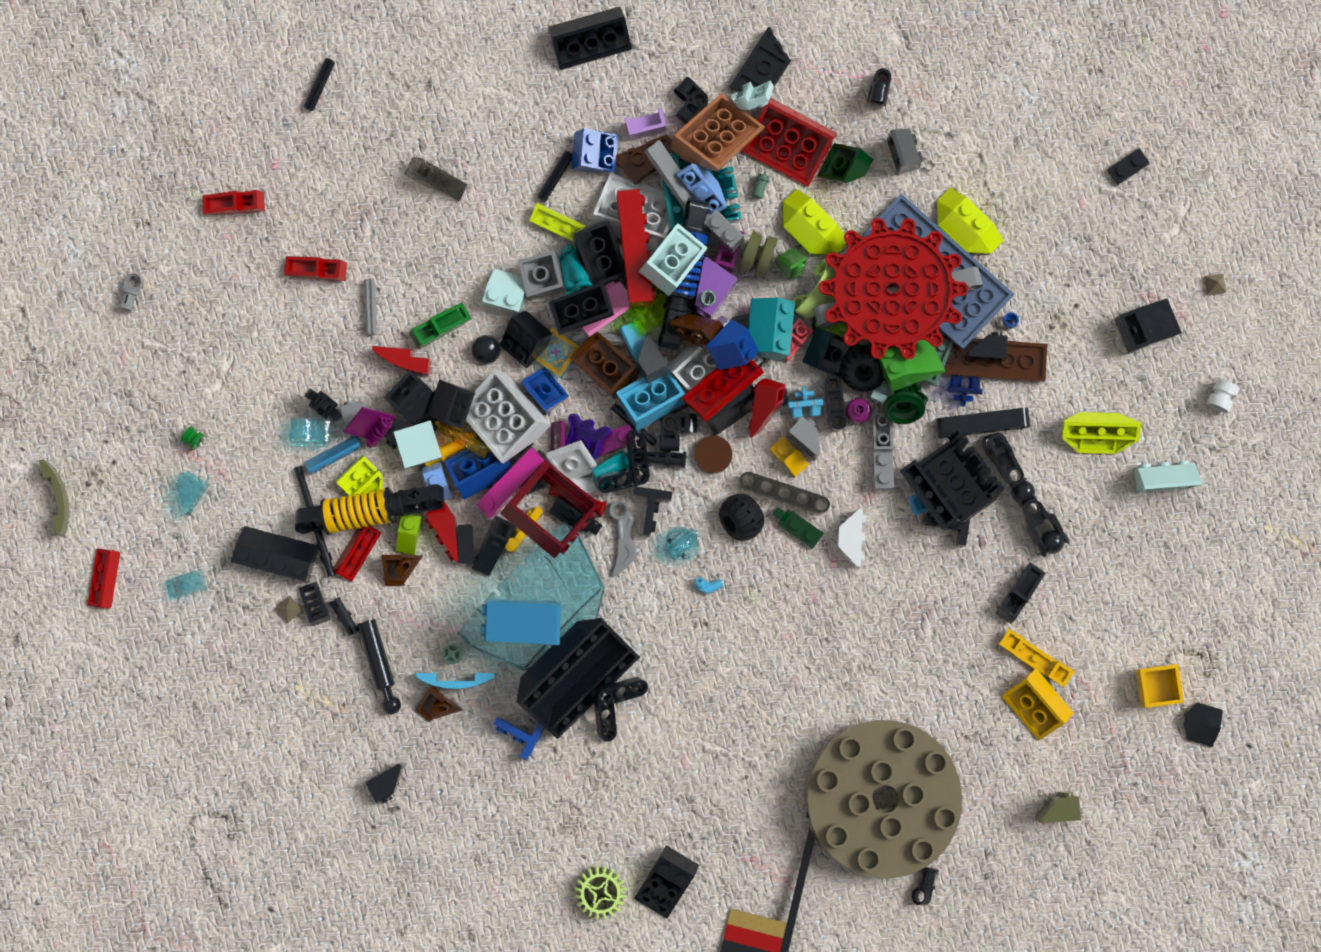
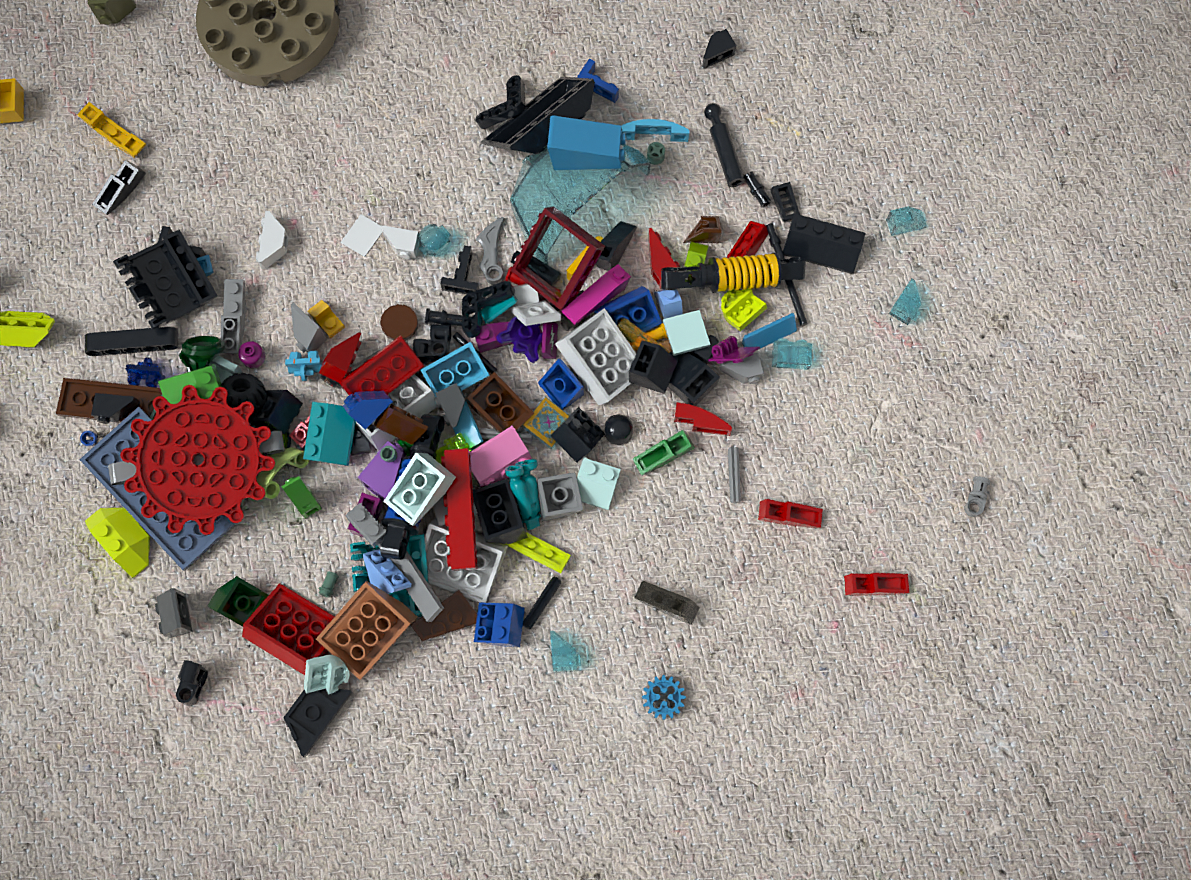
camera: 175 degrees left, 10 degrees down
olive slope [39,459,69,536] -> none
red slope [87,548,120,609] -> none
green wheel [180,426,204,450] -> none
dark tan slope [275,596,302,623] -> none
black axle [304,58,335,111] -> none
black gear [304,389,342,422] -> none
reddish brown slope [415,686,463,722] -> none
black slope [457,524,474,564] -> none
black slope [548,6,632,70] -> none
black slope [549,282,614,335] -> none
lavender panel [625,108,666,140] -> none
black piece [673,76,708,125] -> none
medium azure arm [695,577,724,594] -> none
black wheel [719,494,764,541] -> none
olive wheel [739,230,778,279] -> none
clear smoke beam [739,472,830,514] -> none
dark green hinge [773,507,824,549] -> none
neon yellow wedge [783,189,848,255] -> none
black beam [823,375,847,432] -> none
black piece [982,433,1070,558] -> none
yellow slope [1001,668,1074,740] -> none
none -> white sticker [340,214,382,257]
none -> white slope [381,226,420,260]
none -> clear light blue slope [550,631,581,673]
none -> dark azure gear [642,675,686,720]

